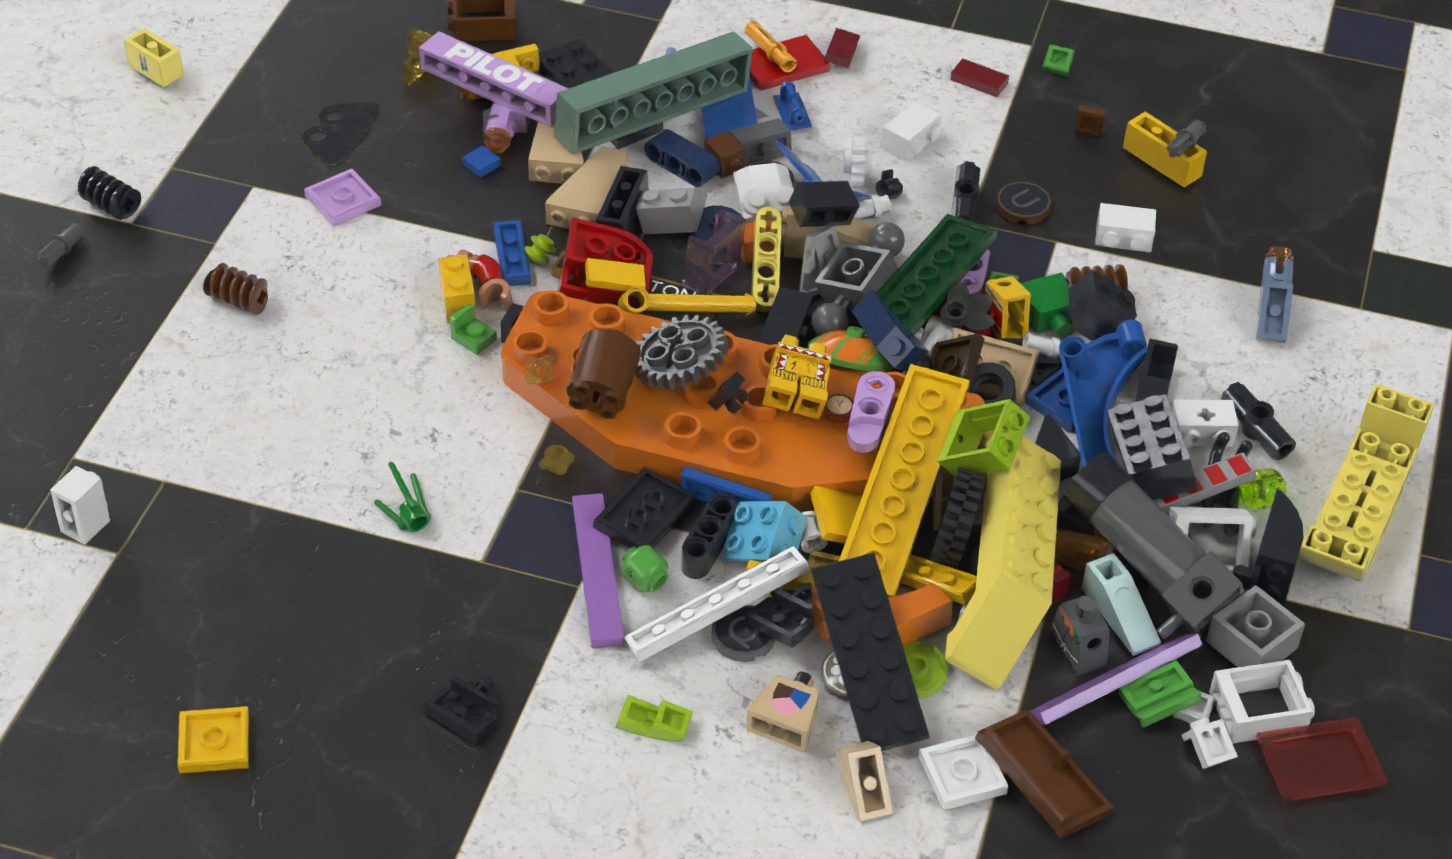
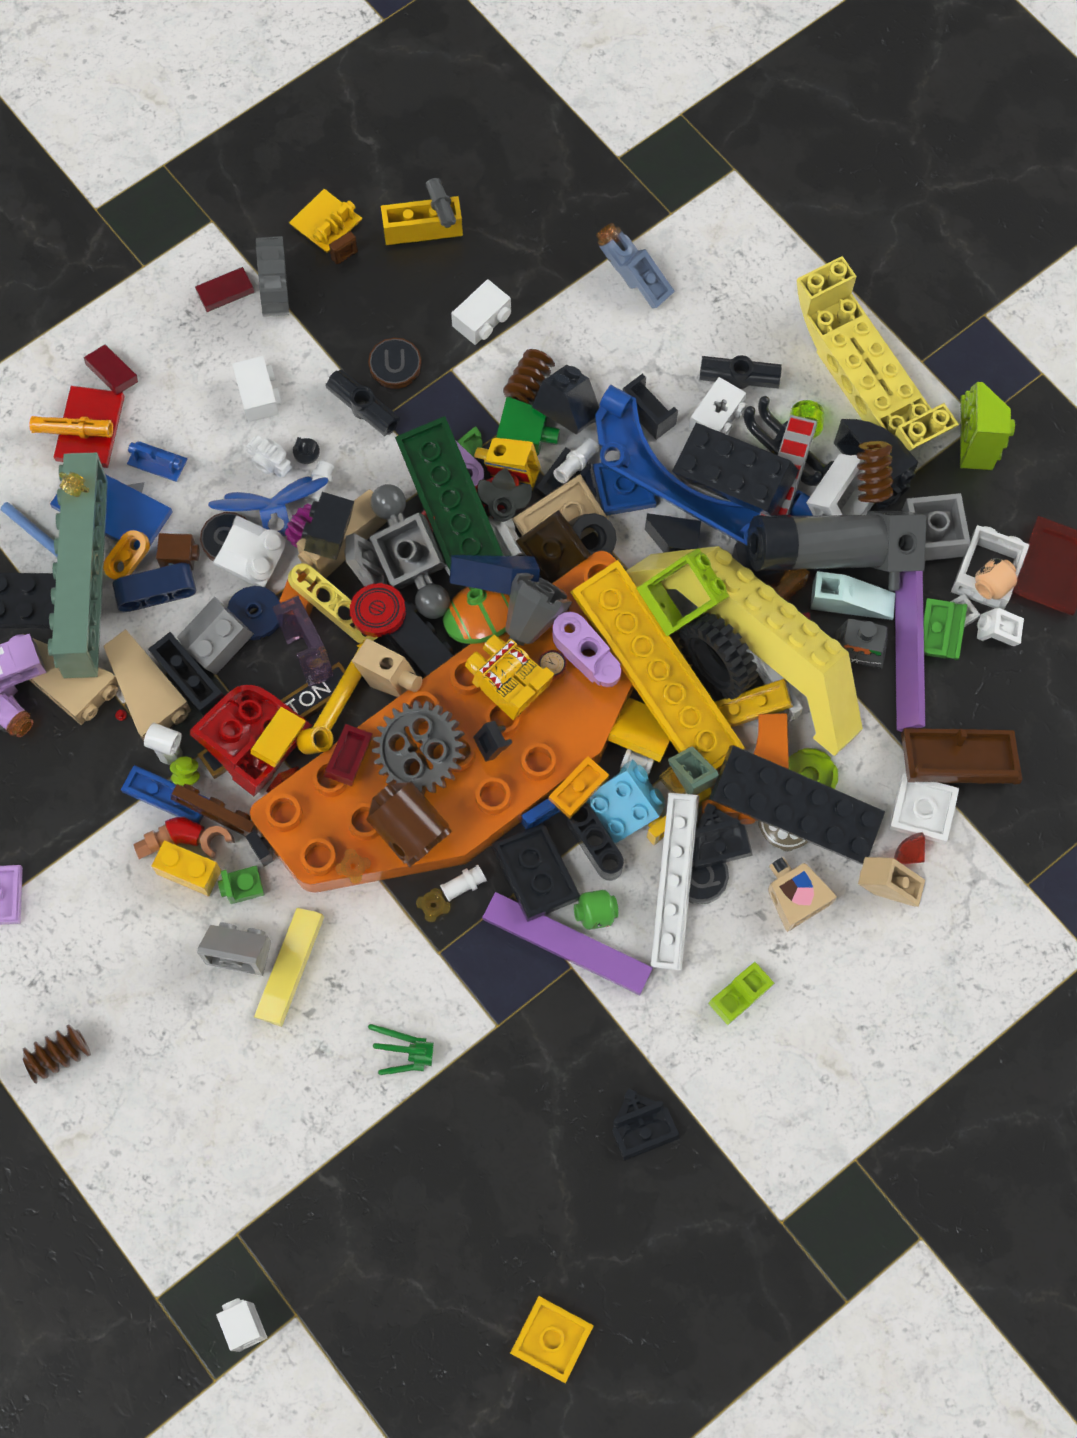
camera: 55 degrees left, 25 degrees up
blue tile [462,146,501,178] -> none
dark grey hinge [729,118,792,166] -> none
bright green tile [1043,44,1075,77] -> none
none -> clear yellow plate [59,472,89,497]
none -> light orange plate [103,530,150,580]
none -> white piece [144,723,183,765]
none -> reddish brown plate [171,784,254,836]
none -> light grey slope [197,922,271,976]
none -> light yellow slope [254,908,324,1027]
none -> dark grey connector [256,236,289,317]
none -> yellow hinge [289,189,362,253]
none -> dark red tile [324,724,373,786]
none -> red tile [350,583,406,637]
none -> tan torso [352,638,422,697]
none -> white pin [440,865,487,902]
none -> dark grey cone [505,573,572,646]
none -> light orange plate [548,756,609,819]
none -> sand green slope [668,746,719,795]
none -> reddish brown piece [857,441,893,503]
none -> clear red tile [894,832,925,864]
none -> lime wedge [960,382,1015,470]
none -> light nougat head [975,558,1017,600]

